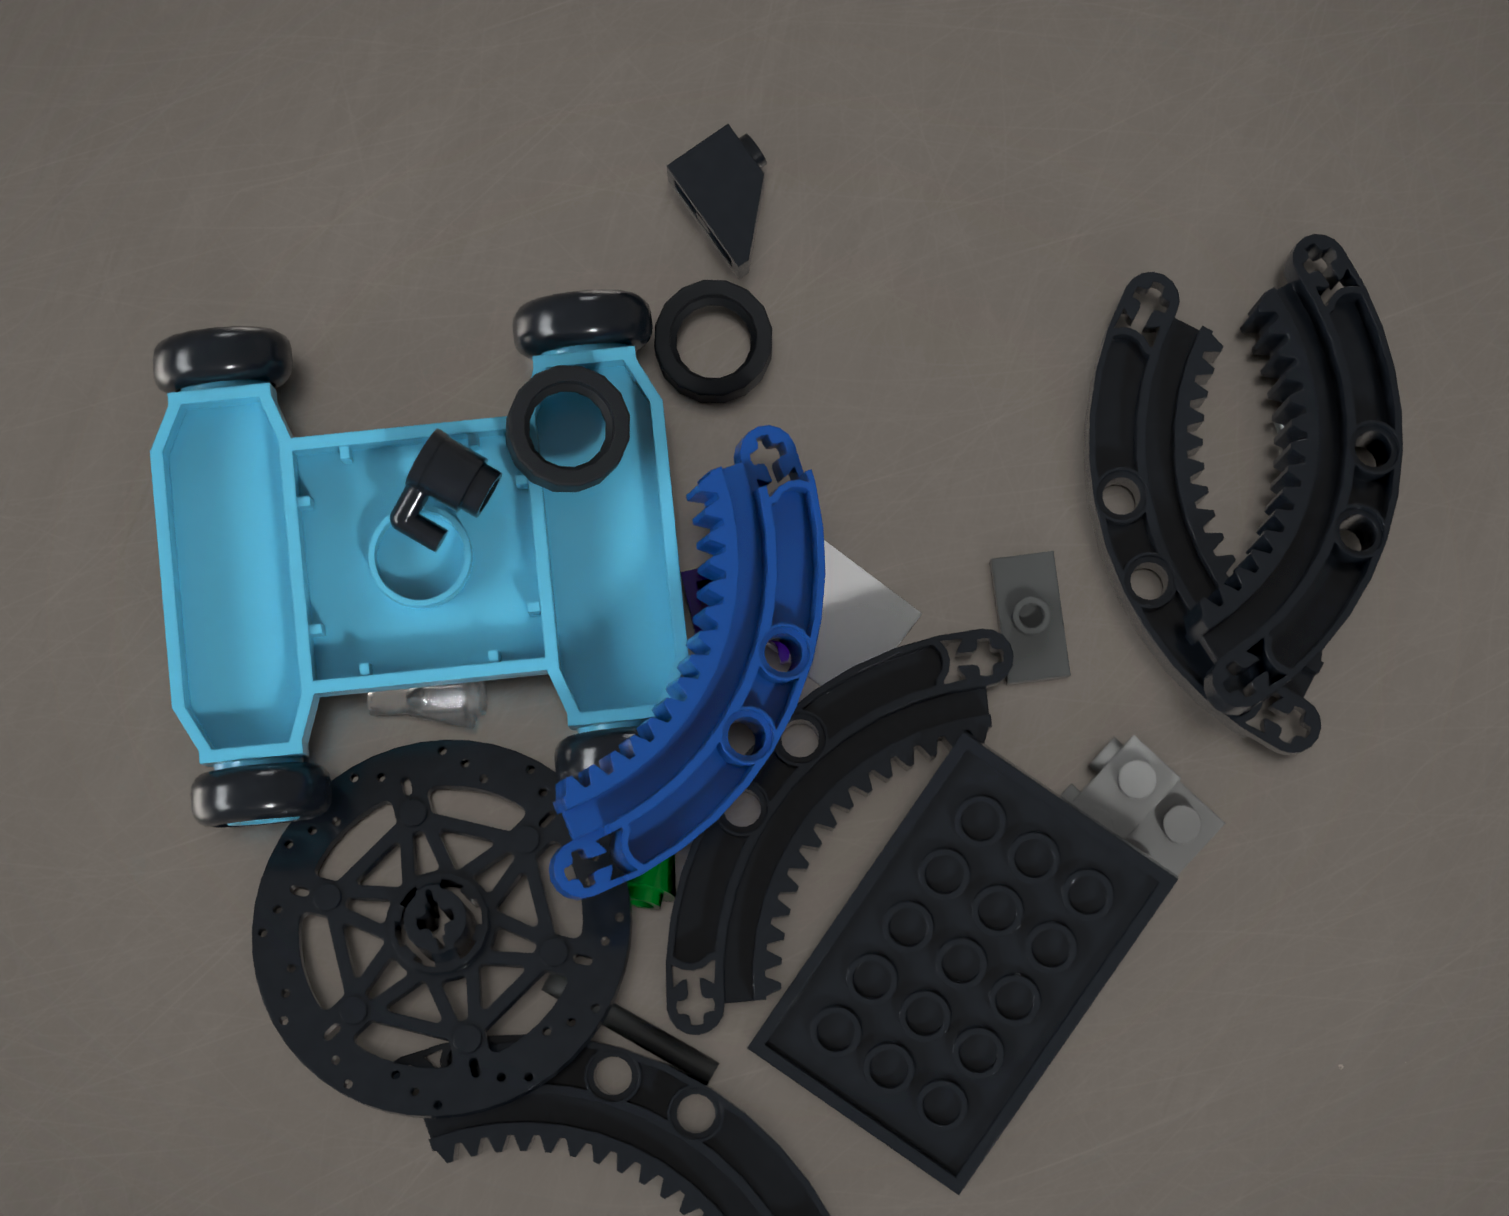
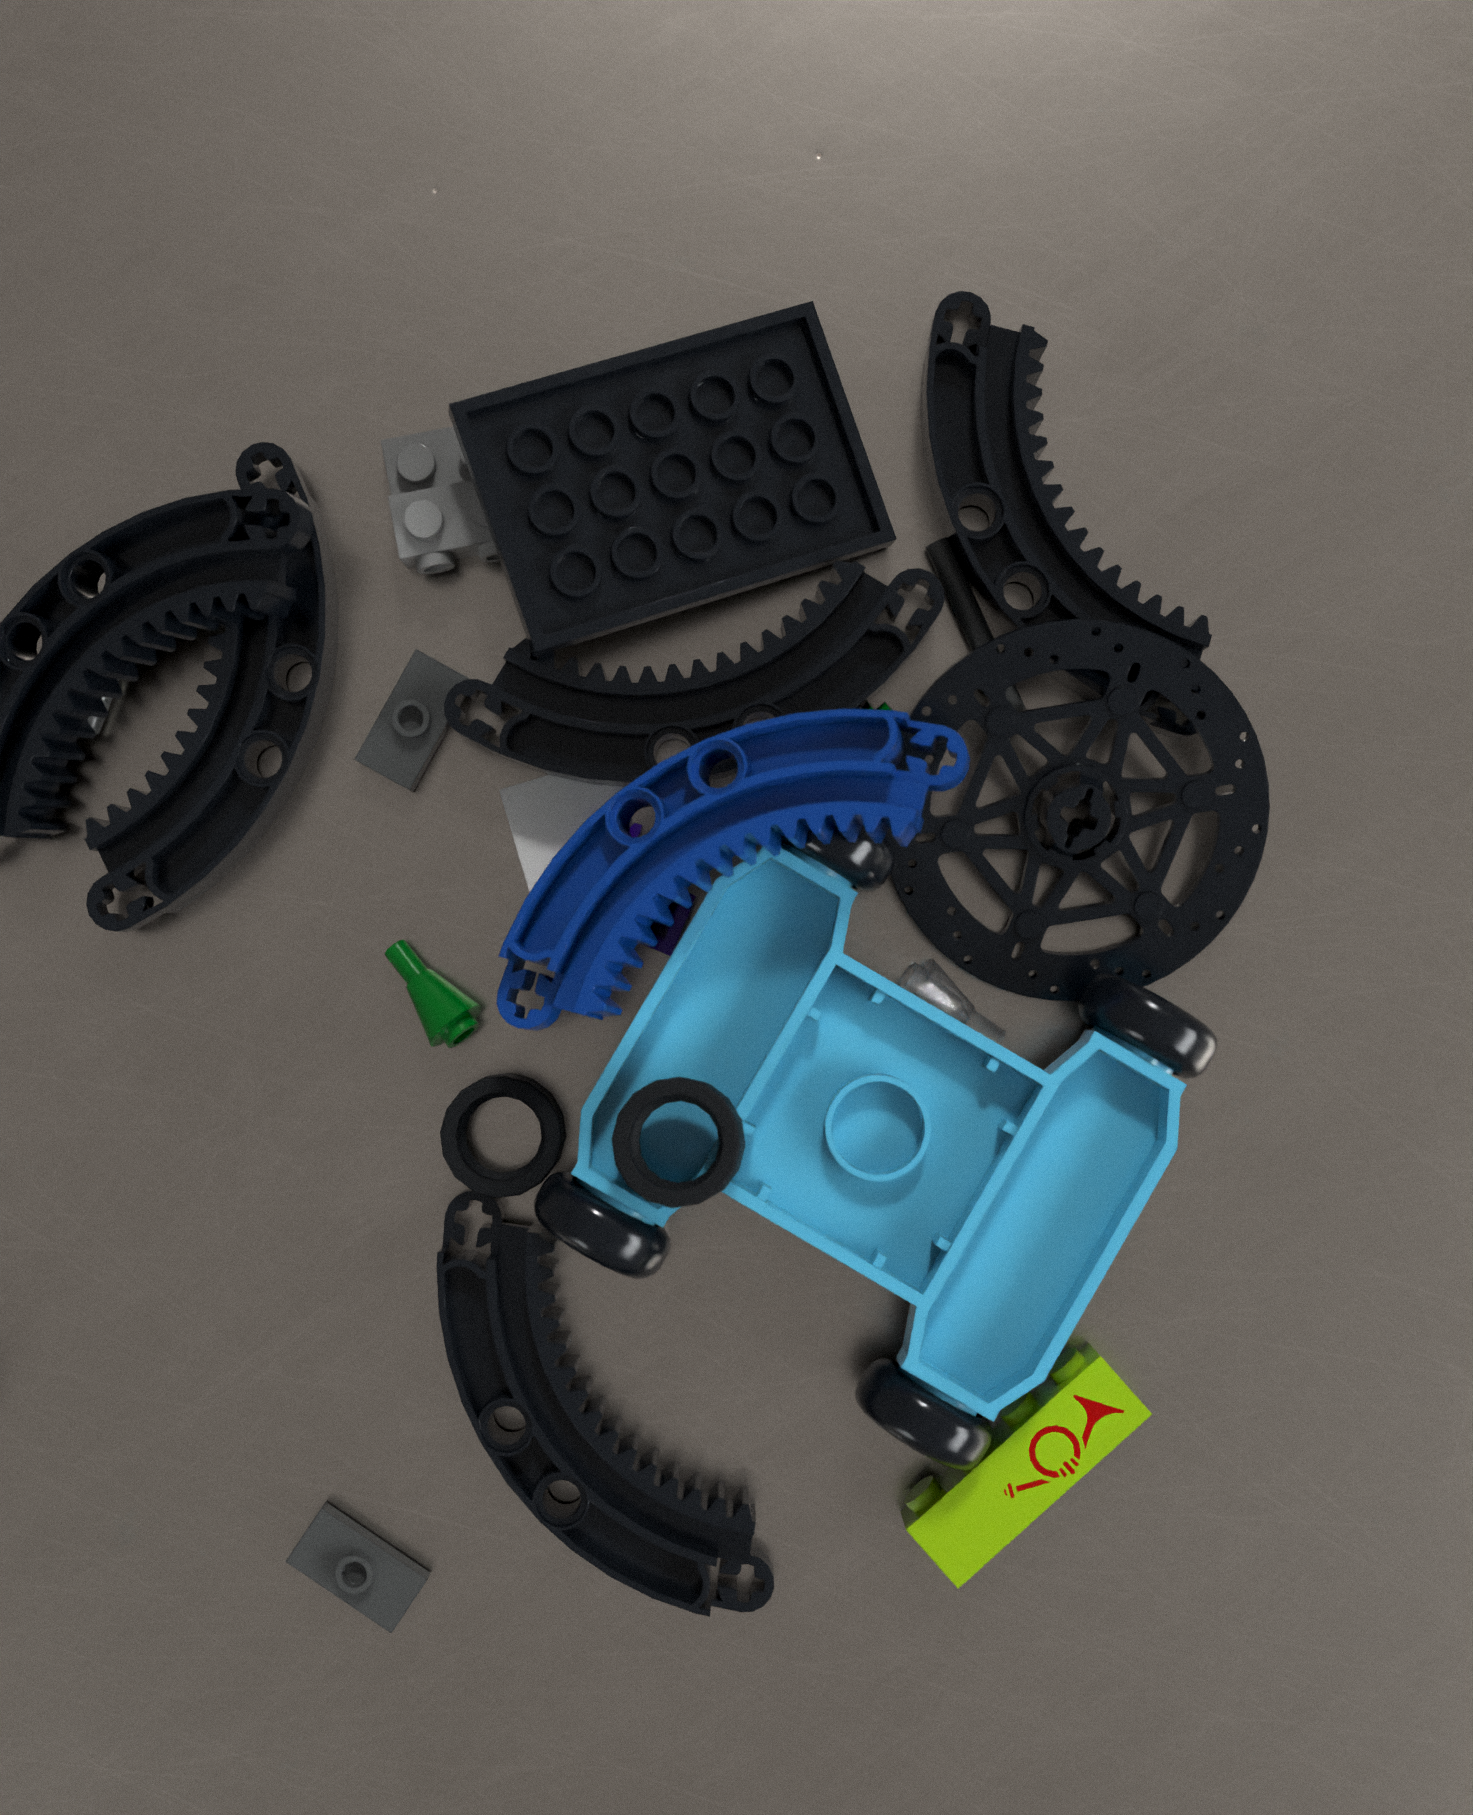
camera: 145 degrees left, 5 degrees up
black piece [390,428,502,553] -> none
black slope [666,124,767,279] -> none
none -> green cone [384,939,482,1048]
none -> black gear [436,1189,774,1617]
none -> lime brick [900,1343,1152,1589]

